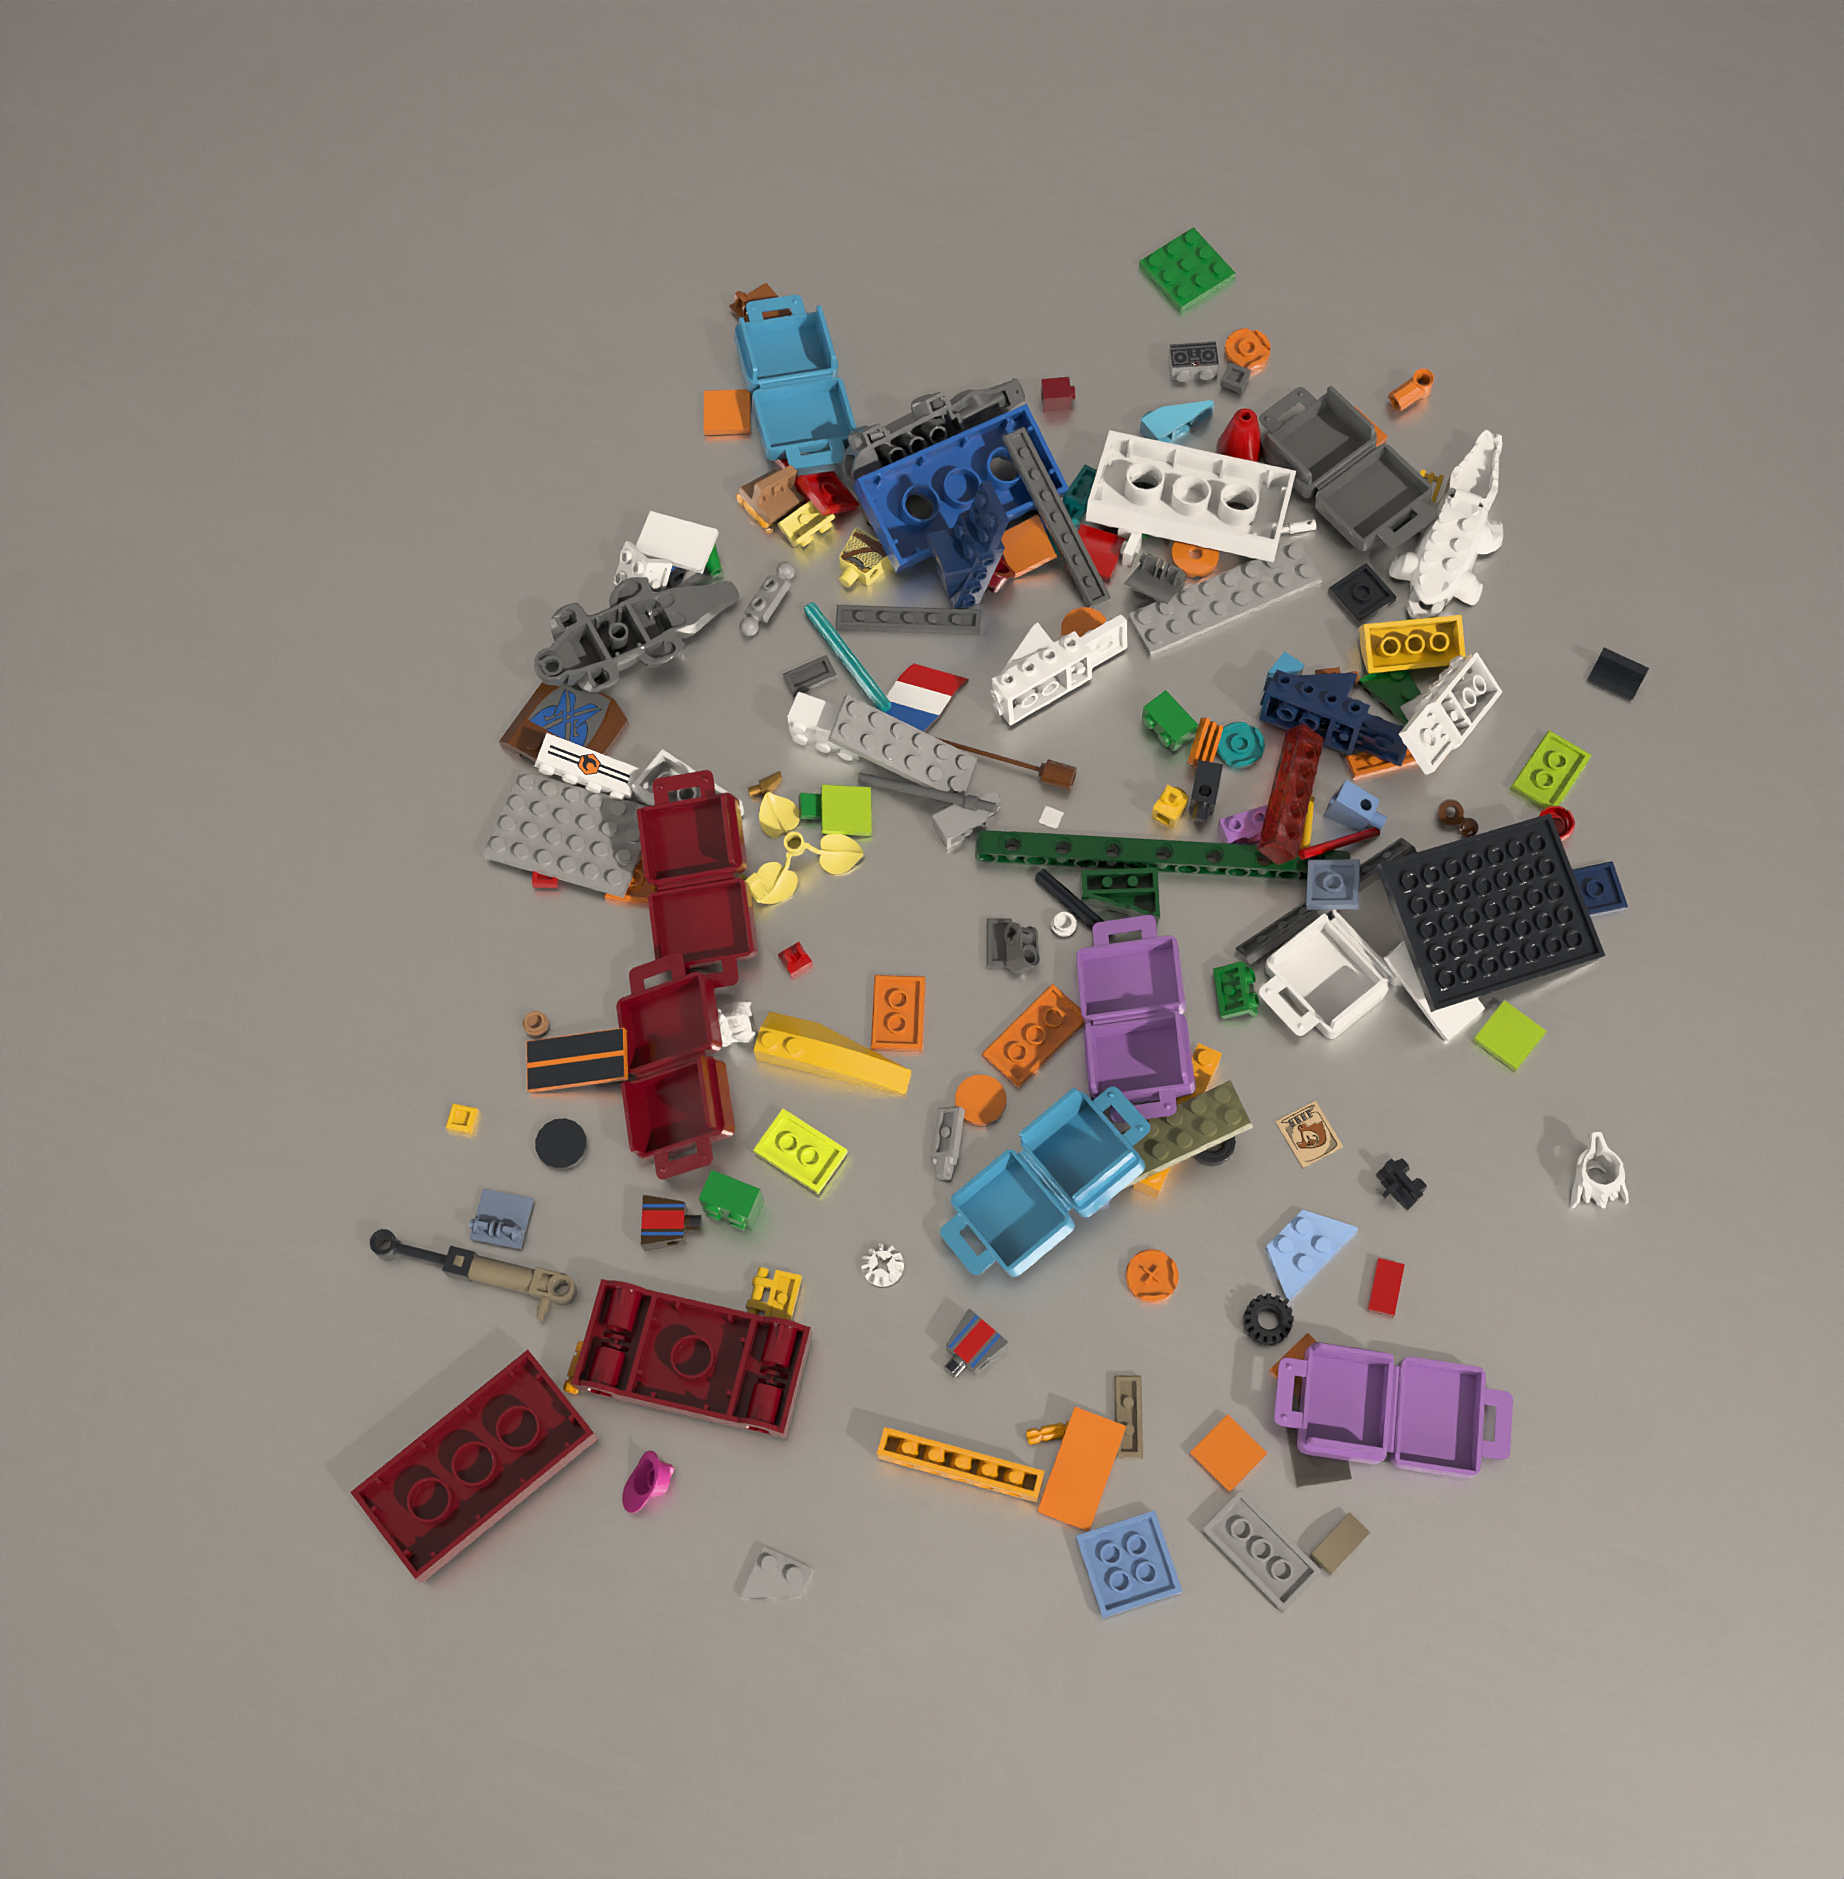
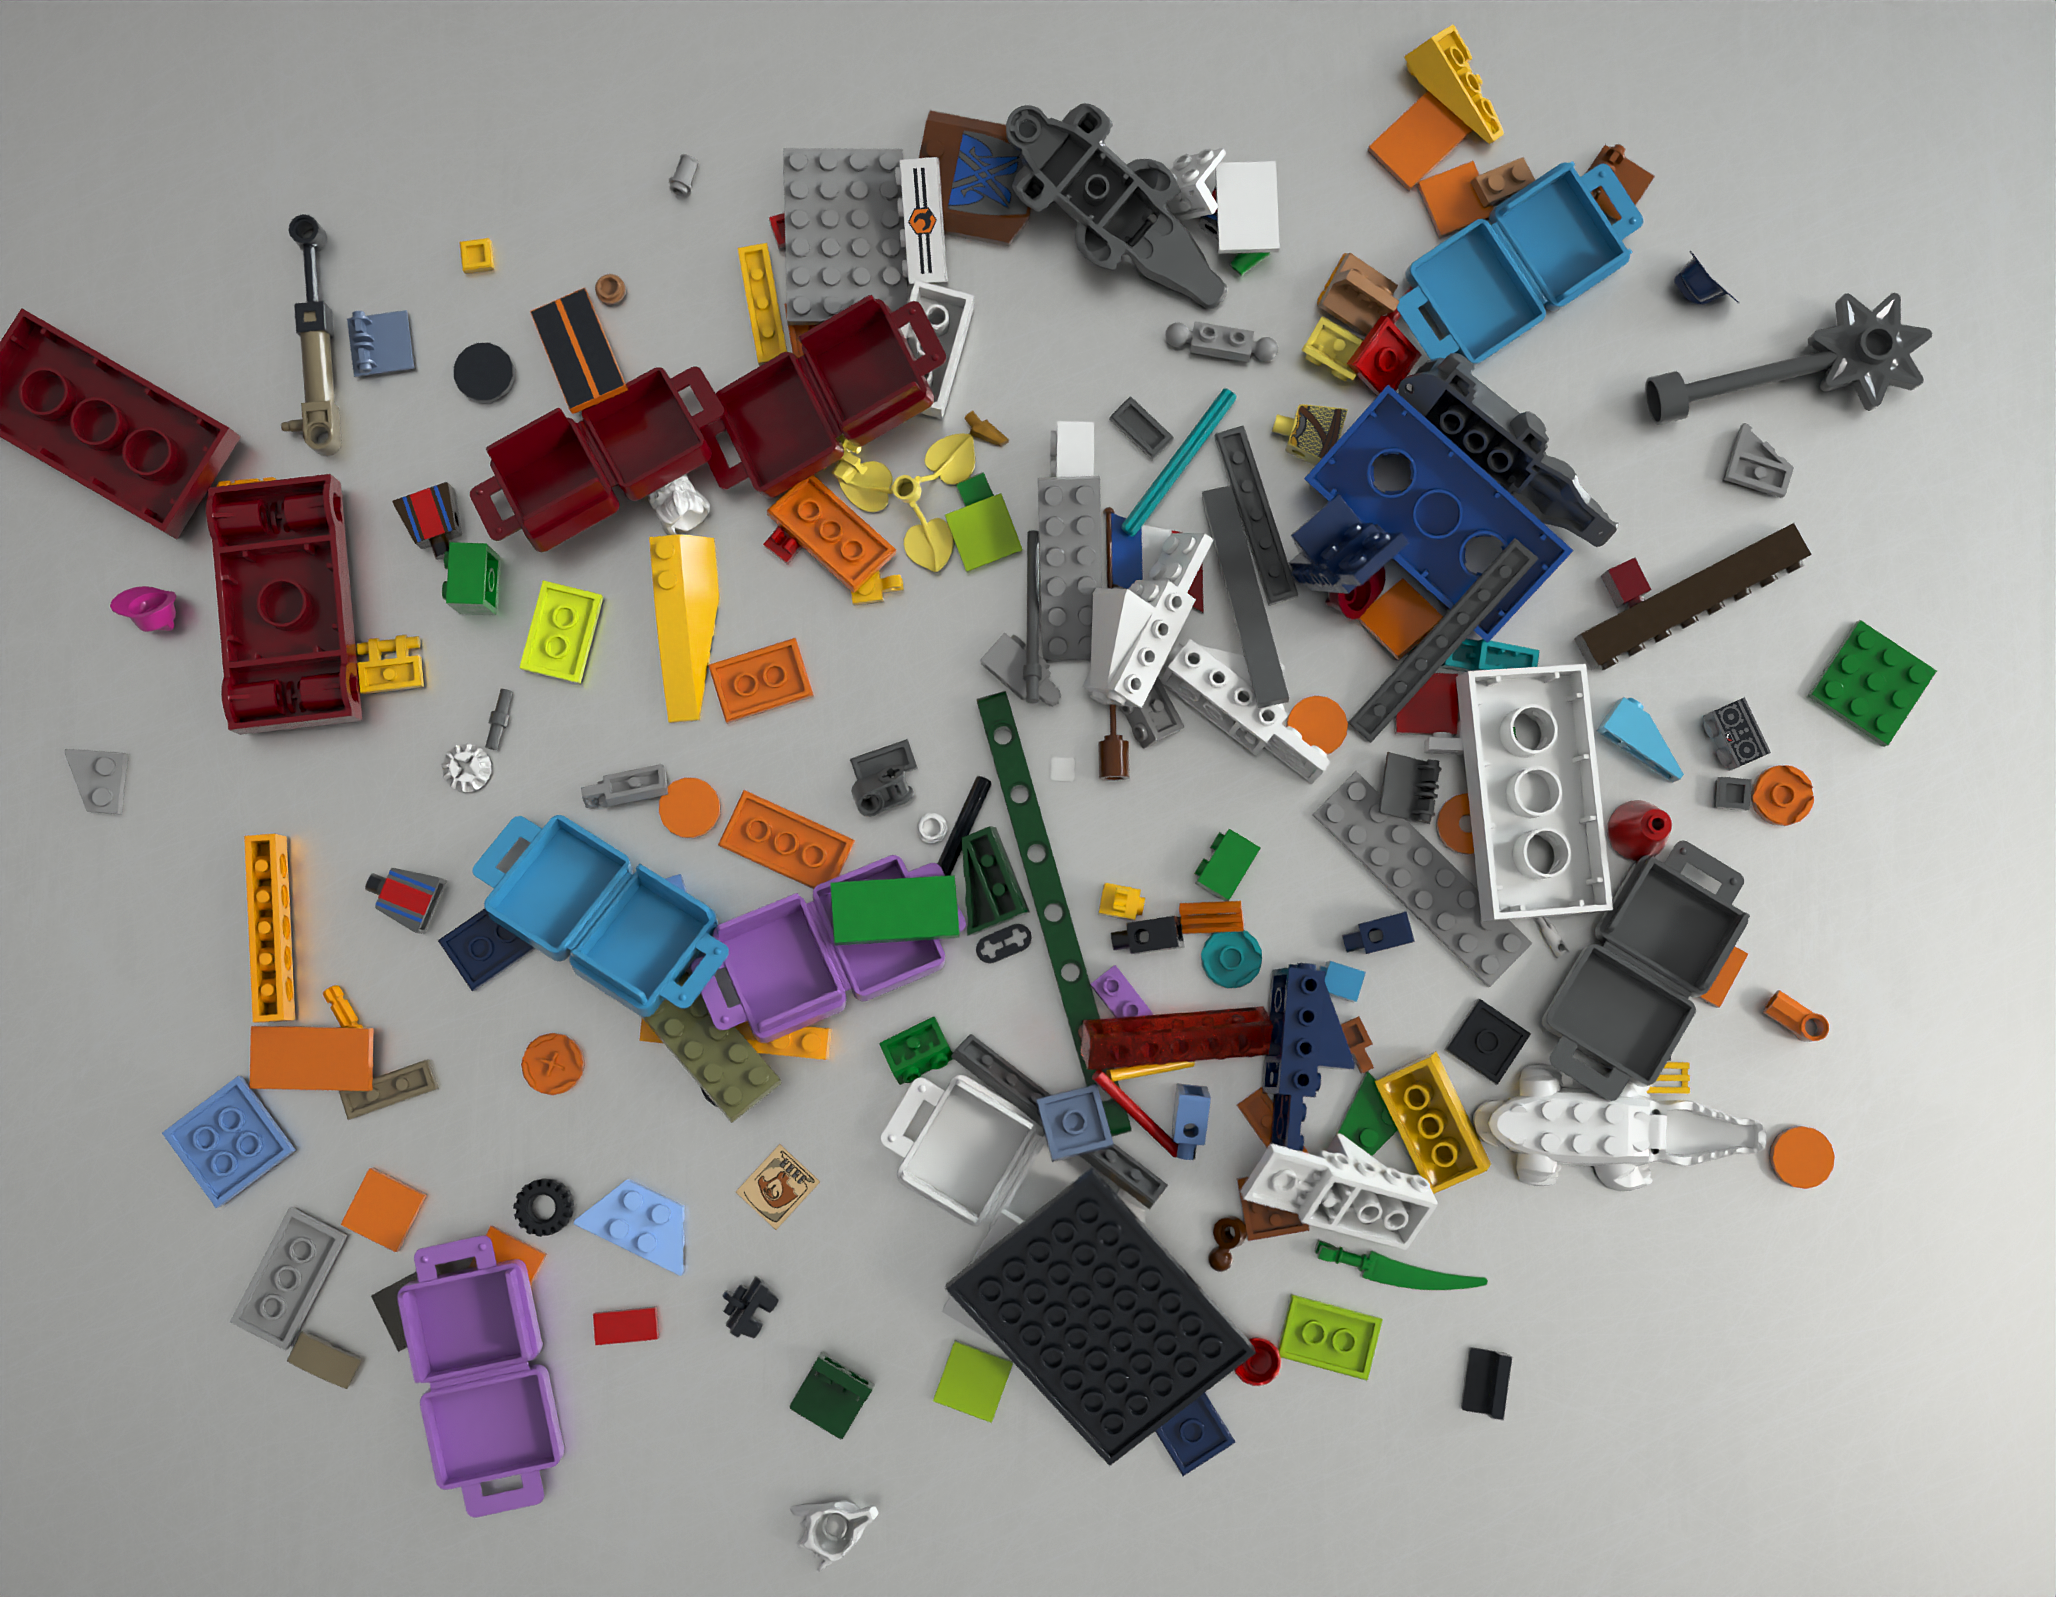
camera: 65 degrees right, 15 degrees up
none -> dark blue tile [438,908,536,991]
none -> dark grey bar [485,689,513,750]
none -> light grey pin [669,154,699,196]
none -> yellow plate [737,243,787,366]
none -> orange tile [767,475,896,593]
none -> dark green bracket [789,1352,875,1439]
none -> green tile [830,875,960,946]
none -> yellow plate [851,570,904,606]
none -> black beam [976,924,1032,964]
none -> white wedge [1082,533,1214,708]
none -> light grey bracket [1119,676,1184,749]
none -> dark grey tile [1202,485,1289,708]
none -> dark orange plate [1236,1176,1310,1241]
none -> green sword [1315,1240,1488,1290]
none -> dark blue torso [1342,911,1415,954]
none -> orange tile [1368,91,1473,191]
none -> yellow wedge [1404,24,1504,144]
none -> medium nougat plate [1471,157,1535,208]
none -> dark brown brick [1574,523,1812,671]
none -> dark grey piece [1645,293,1932,425]
none -> dark blue piece [1674,250,1740,304]
none -> light grey wing [1724,423,1794,498]
none -> orange tile [1770,1126,1835,1189]

